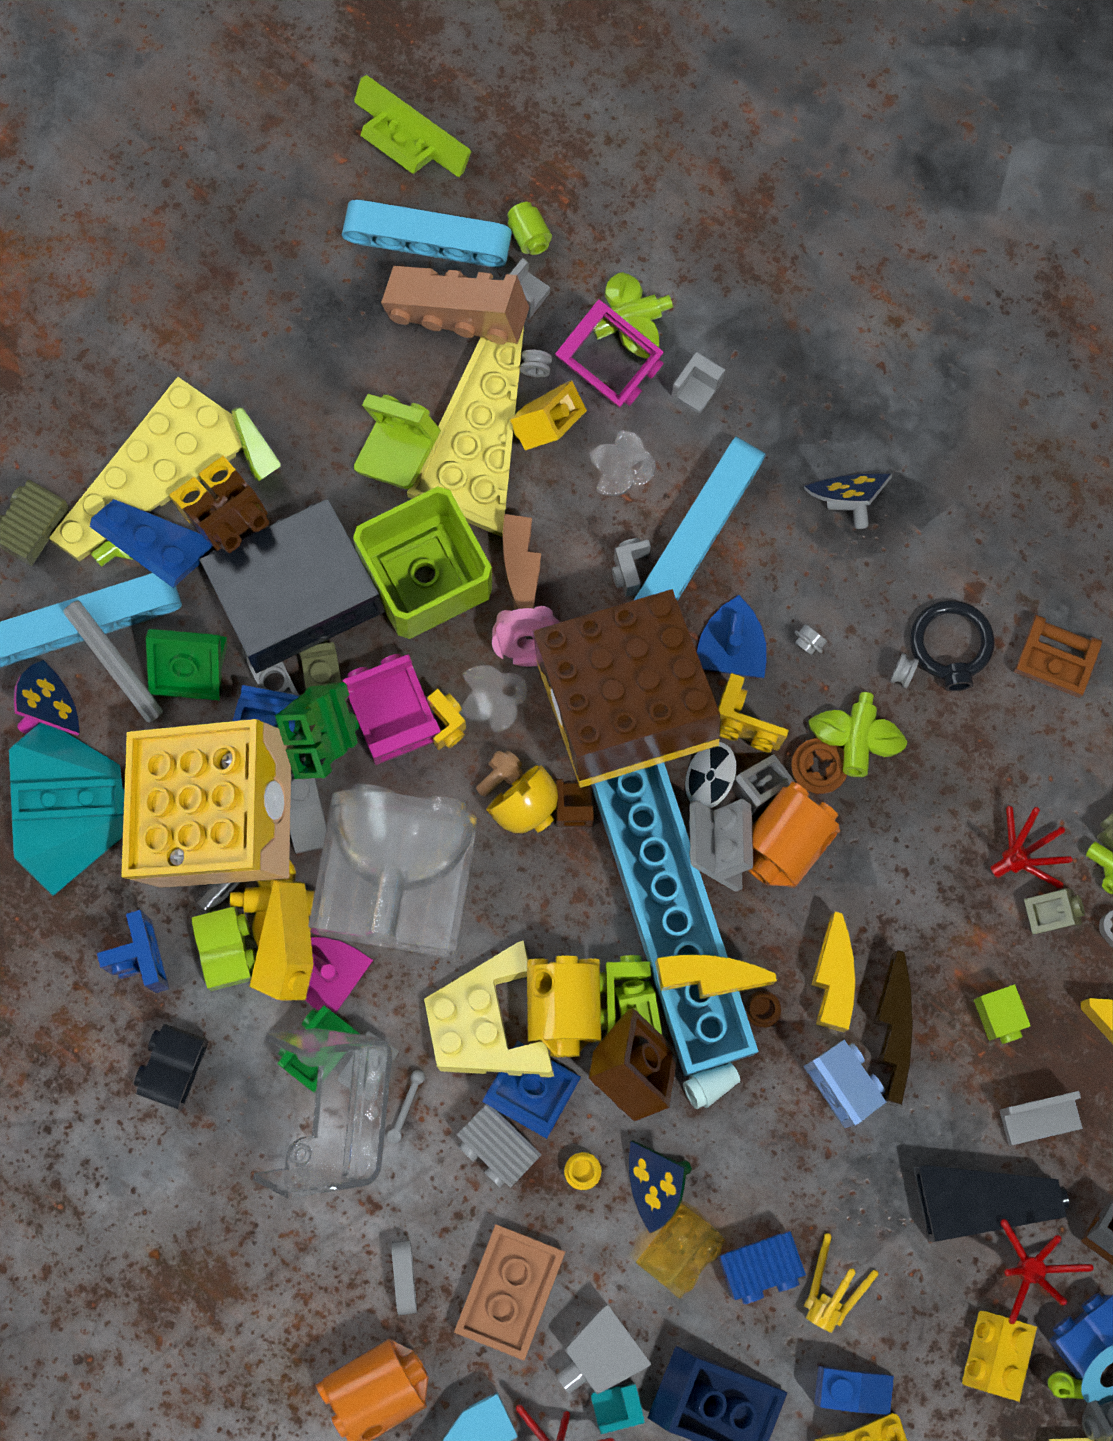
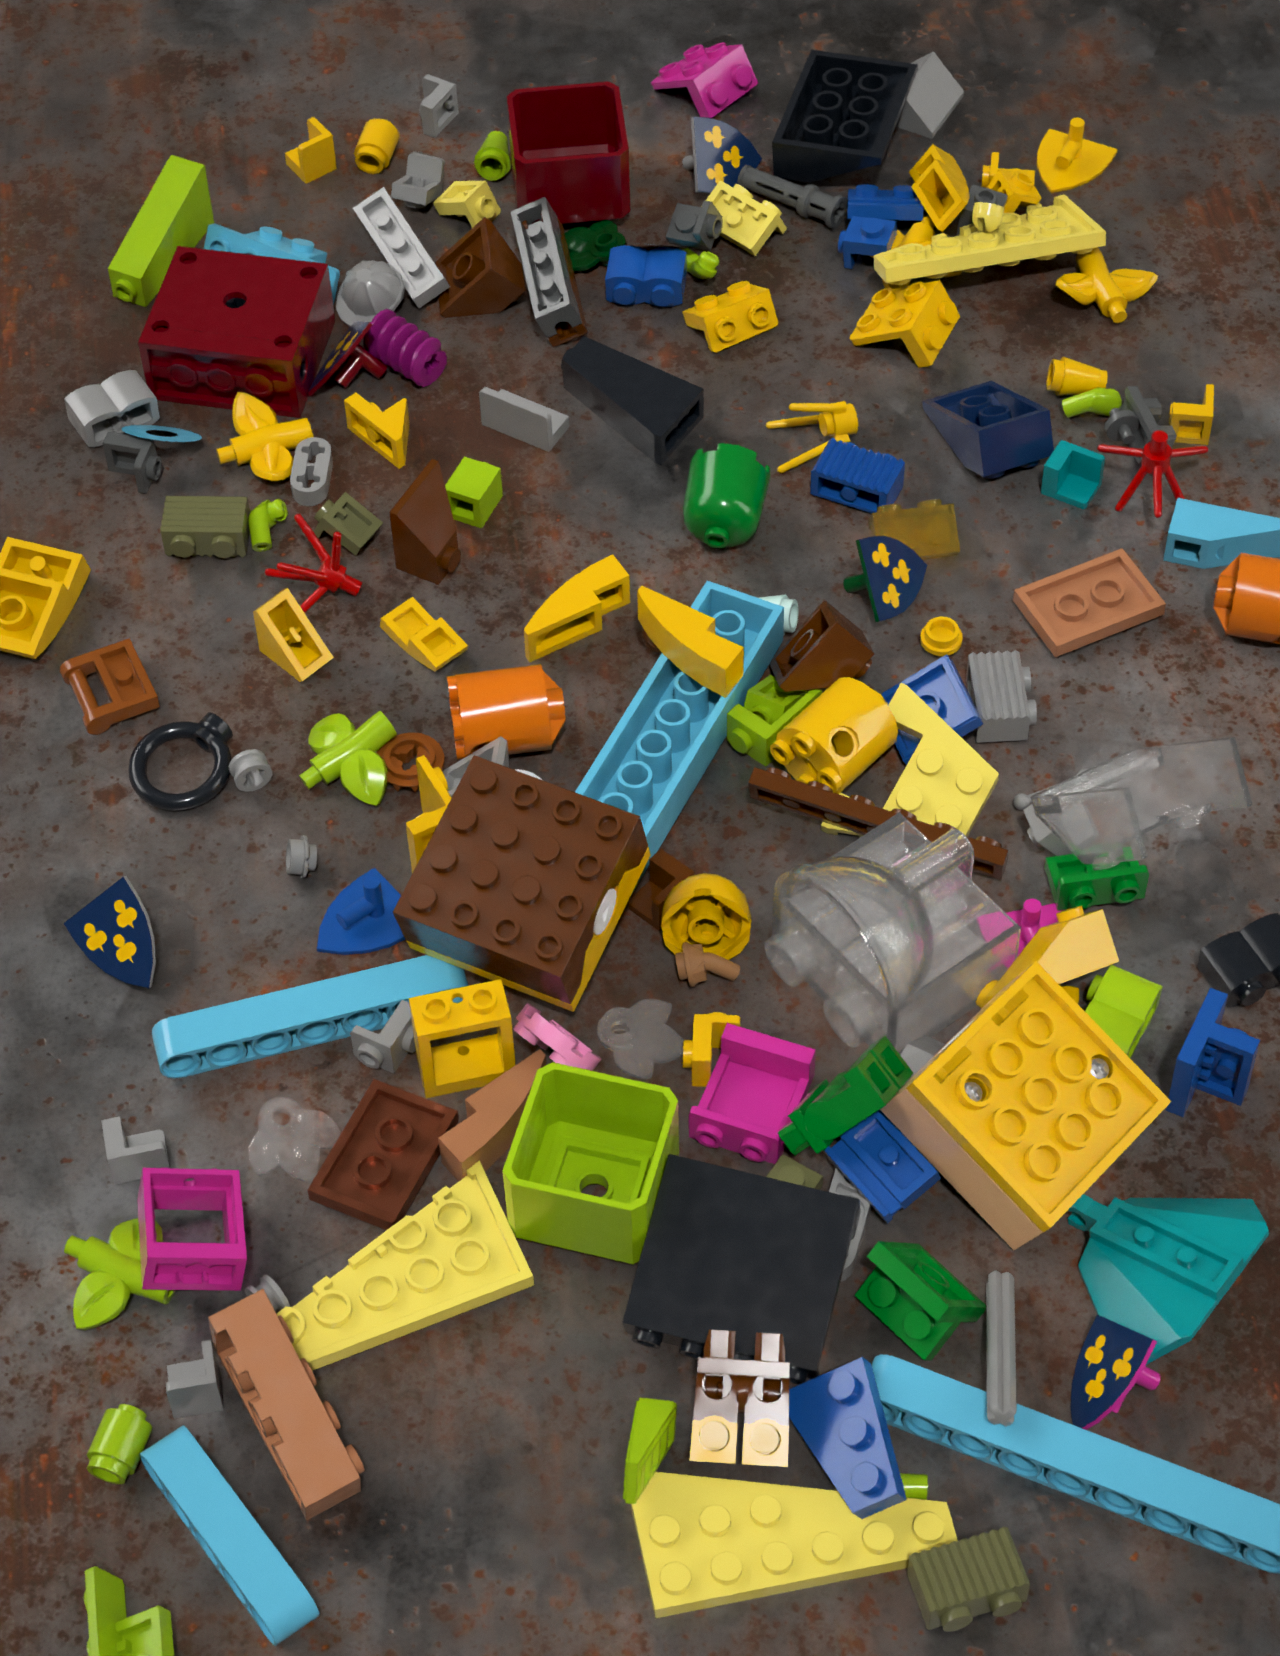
camera: 130 degrees left, 25 degrees down
lime bracket [354,394,441,489] -> none
light grey beam [392,1240,417,1315] -> none
yellow slope [510,380,587,450] -> none
light grey torso [556,1303,651,1394] -> none
light grey bracket [689,799,753,892] -> none
light blue slope [803,1039,886,1128] -> none
blue slope [814,1365,894,1415] -> none
dark brown slope [873,950,913,1107] -> none
red plant [1000,1219,1094,1325] -> none
none -> yellow slope [253,588,334,682]
none -> copper plate [308,1079,459,1230]
none -> yellow slope [380,597,468,672]
none -> reddish brown slope [389,459,461,585]
none -> yellow window [409,979,516,1098]
none -> green cylinder [683,443,770,548]
none -> reddish brown plate [748,767,1008,880]

